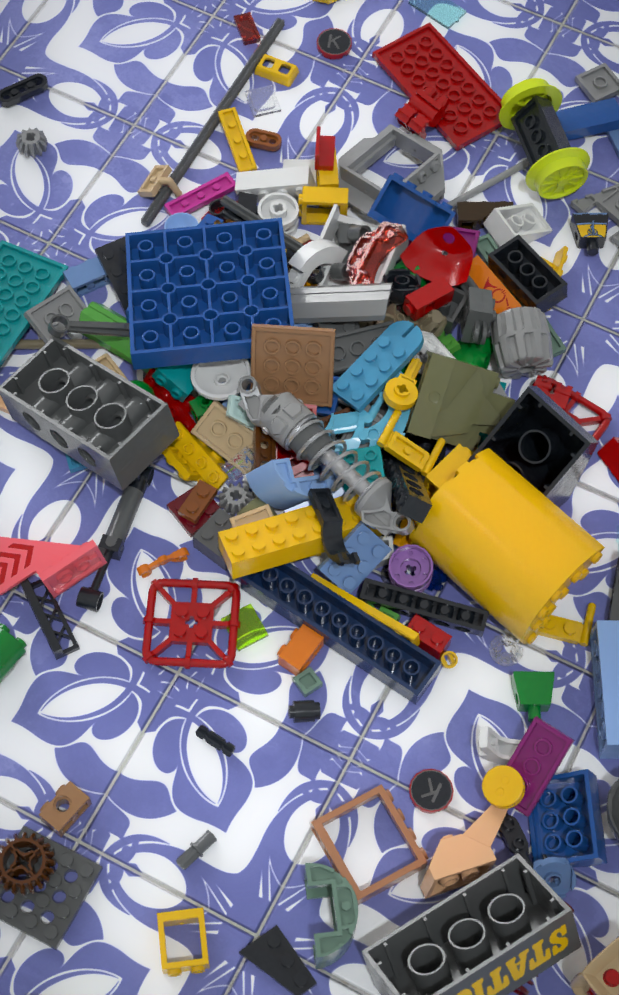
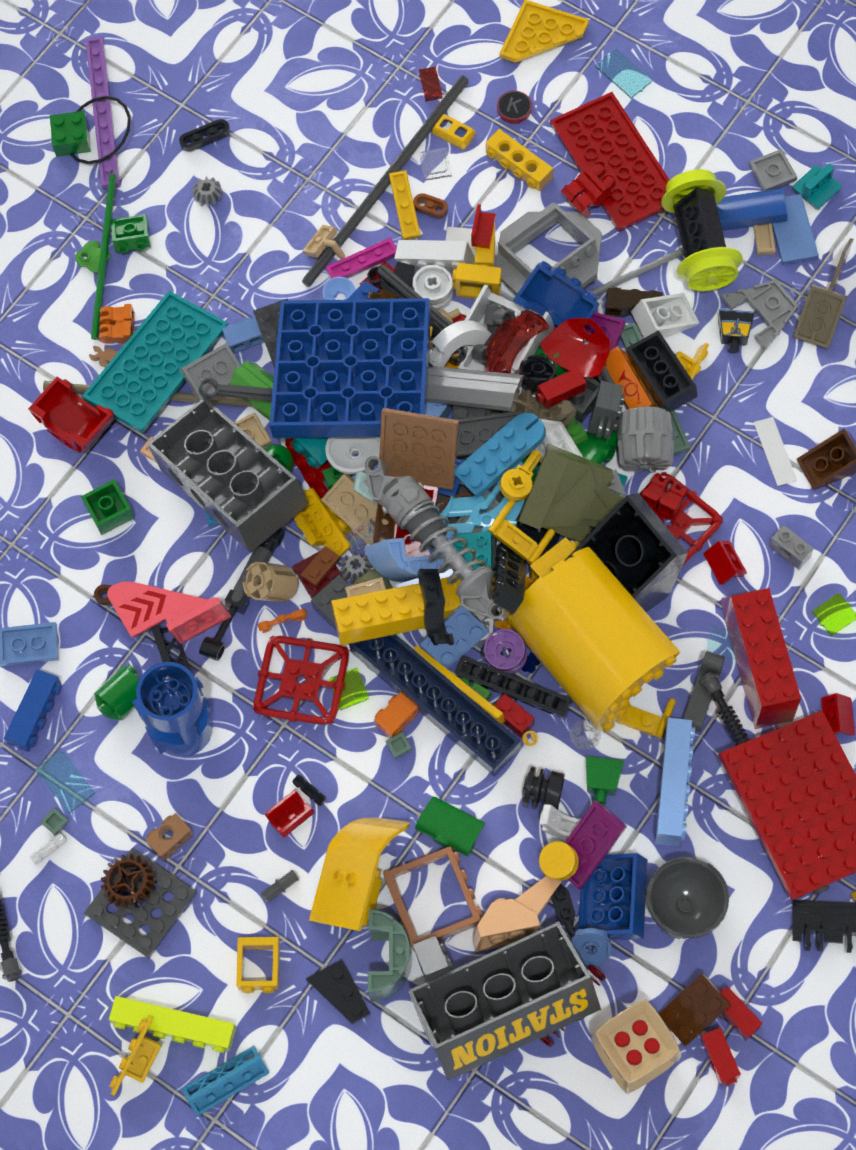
camera: 15 degrees right, 5 degrees up
black brick [288,700,321,723] -> none
black tile [409,769,454,814] -> none
none -> blue cylinder [132,662,213,757]
none -> tan cylinder [243,562,298,603]
none -> red bracket [265,790,314,838]
none -> yellow door [309,817,410,931]
none -> brick [413,936,453,982]
none -> green panel [415,796,486,857]
none -> yellow brick [485,129,553,192]
none -> black wheel [522,766,565,810]
none -> tan tile [753,223,776,256]

